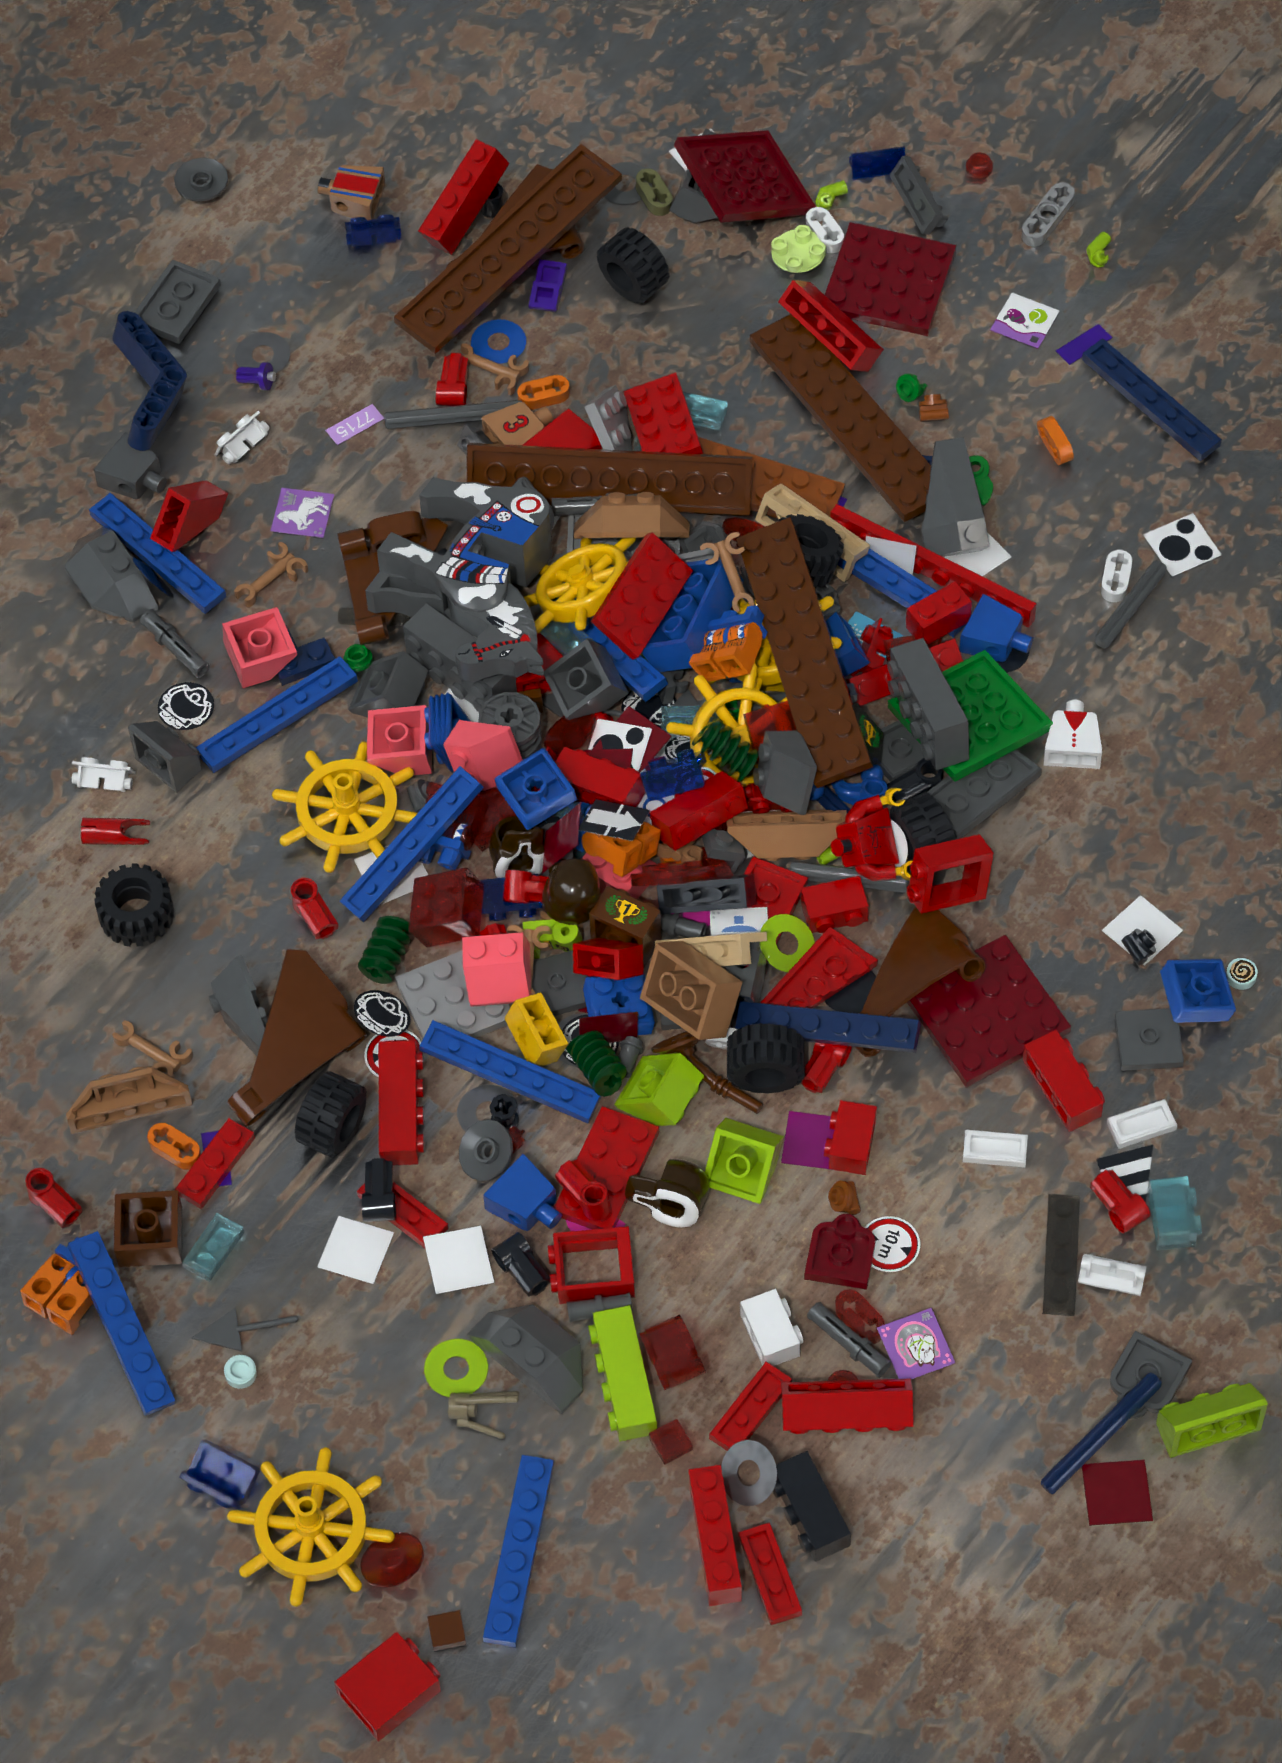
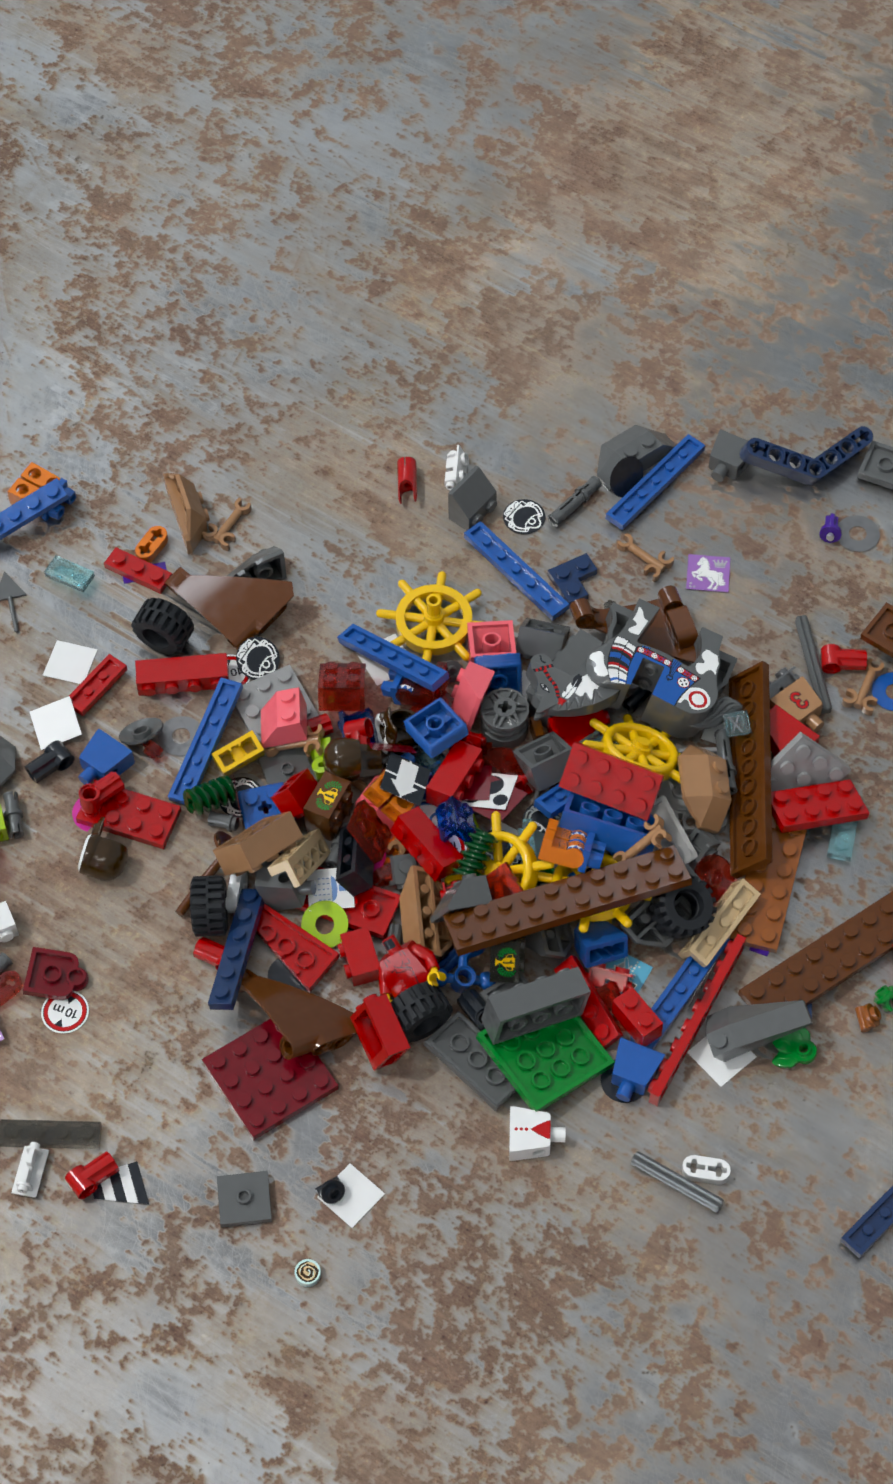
camera: 85 degrees right, 0 degrees up
red piece [25,1168,82,1228] -> none
black tyre [94,863,174,947] -> none
reddish brown brick [114,1190,182,1267] -> none
red slope [150,480,228,552] -> none
white hinge [214,411,269,465] -> none
coral slope [222,607,297,688] -> none
red piece [291,878,339,939] -> none
lavender sticker [325,404,384,445] -> none
green plate [343,644,373,672] -> none
dark green piece [358,916,415,984] -> none
black piece [362,1158,396,1222] -> none
black bush [489,1094,519,1132] -> none
orange beam [517,375,570,410] -> none
red window [548,1226,635,1304] -> none
lime slope [614,1053,704,1126] -> none
lime slope [705,1118,784,1204] -> none
magenta sticker [781,1111,834,1170] -> none
red brick [824,1100,877,1175] -> none
dark orange plate [828,1181,861,1215] -> none
white tile [963,1130,1028,1168] -> none
red brick [1022,1030,1105,1132] -> none
orange beam [1037,416,1074,465] -> none
white tile [1107,1099,1177,1149] -> none
white sticker [1143,513,1222,577] -> none
clear light blue brick [1147,1176,1202,1250] -> none
blue brick [1160,959,1236,1023] -> none
none -> clear light blue tile [723,710,752,737]

